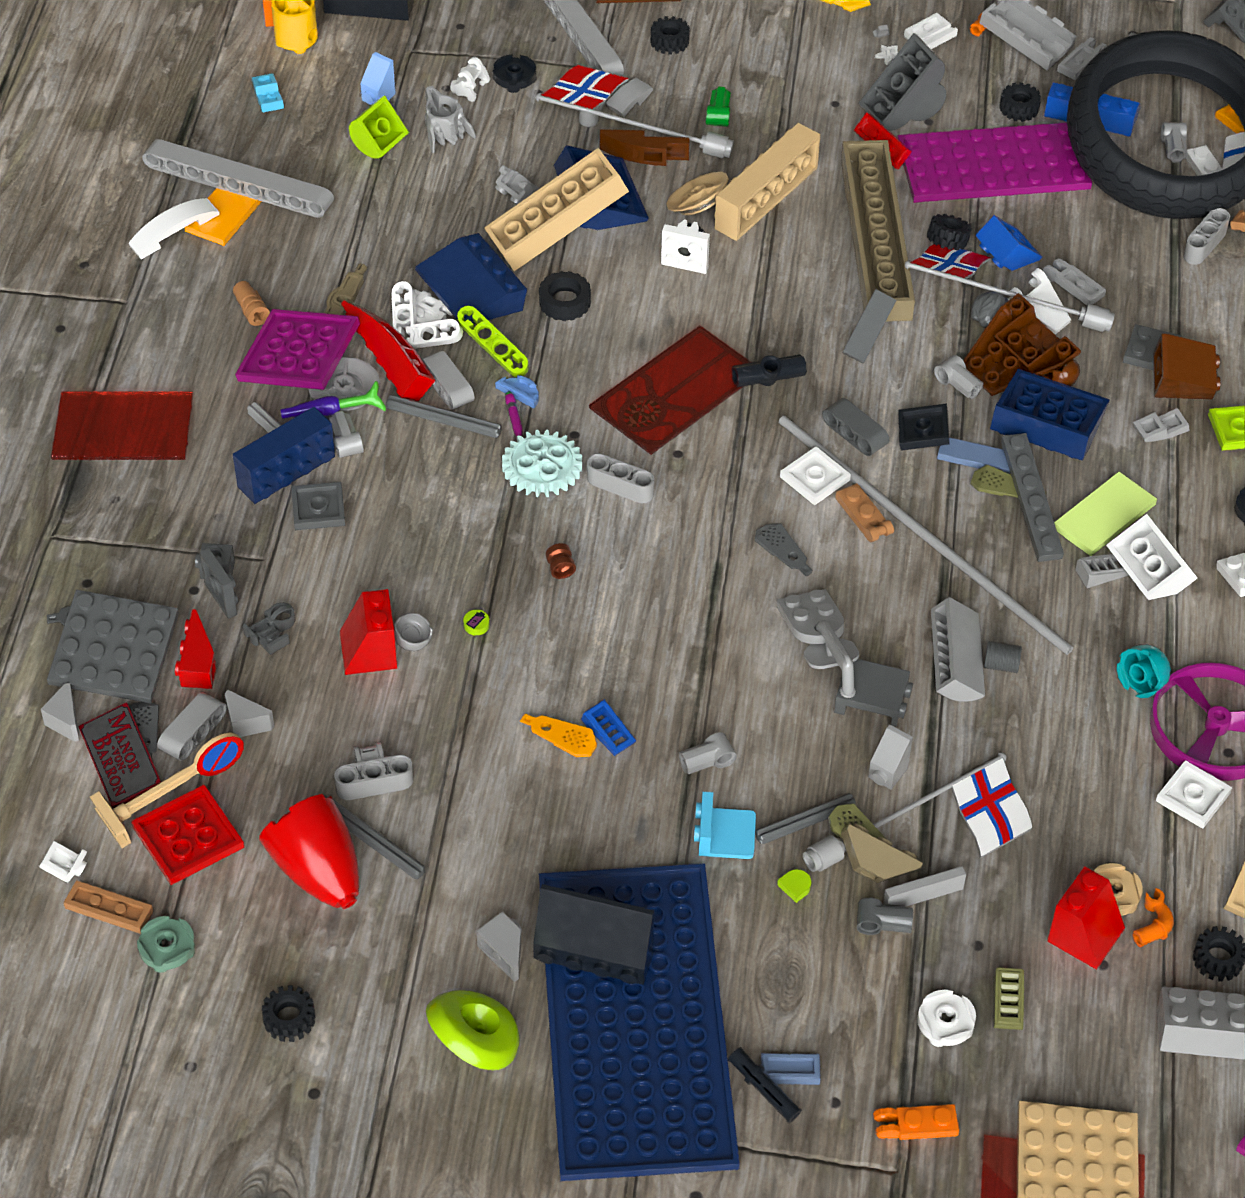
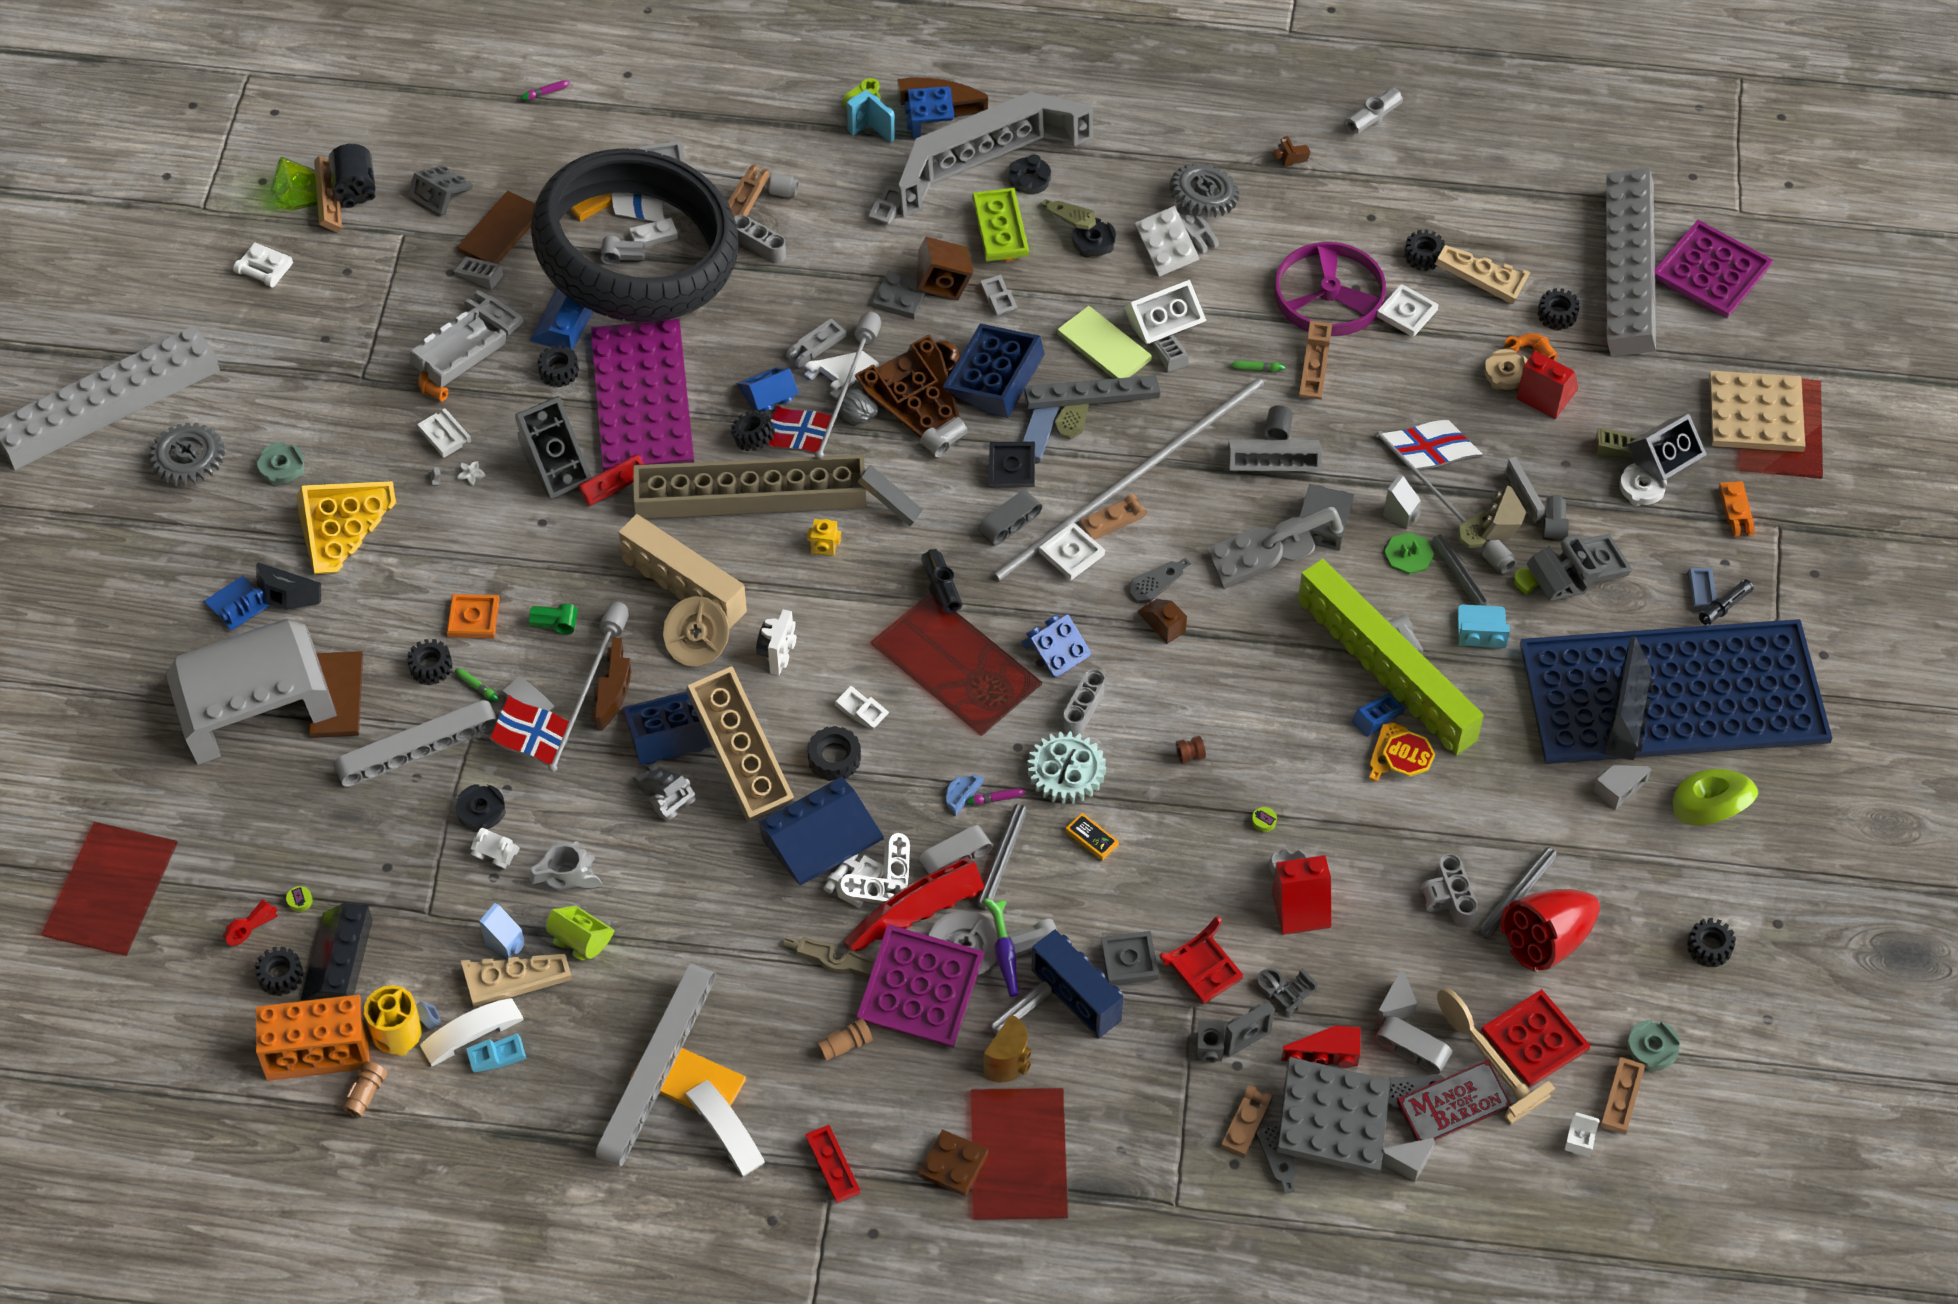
camera: 90 degrees left, 5 degrees up
lime beam [457,306,529,377] -> none
teal cylinder [1117,644,1171,698] -> none
none -> medium nougat axle [343,1061,388,1118]
none -> sand blue tile [416,1001,441,1029]
none -> white slope [420,998,524,1067]
none -> orange tile [447,594,500,639]
none -> bright green piece [455,668,499,702]
none -> tan wing [461,954,572,1008]
none -> dark grey plate [633,763,687,798]
none -> red plate [805,1124,860,1204]
none -> yellow brick [807,519,841,556]
none -> white slope [835,686,889,730]
none -> reddish brown plate [918,1129,989,1197]
none -> pearl gold brick [984,1014,1032,1083]
none -> bracket [1021,614,1091,677]
none -> tile [1066,813,1119,861]
none -> reddish brown slope [1138,599,1187,644]
none -> red piece [1159,916,1244,1005]
none -> medium nougat plate [1221,1085,1273,1159]
none -> bright green piece [1230,361,1286,372]
none -> lime brick [1298,559,1484,756]
none -> medium nougat slope [1299,320,1332,400]
none -> piece [1383,731,1435,777]
none -> bright green piece [1384,532,1434,575]
none -> dark grey piece [1527,534,1632,601]
none -> black slope [1627,414,1707,481]

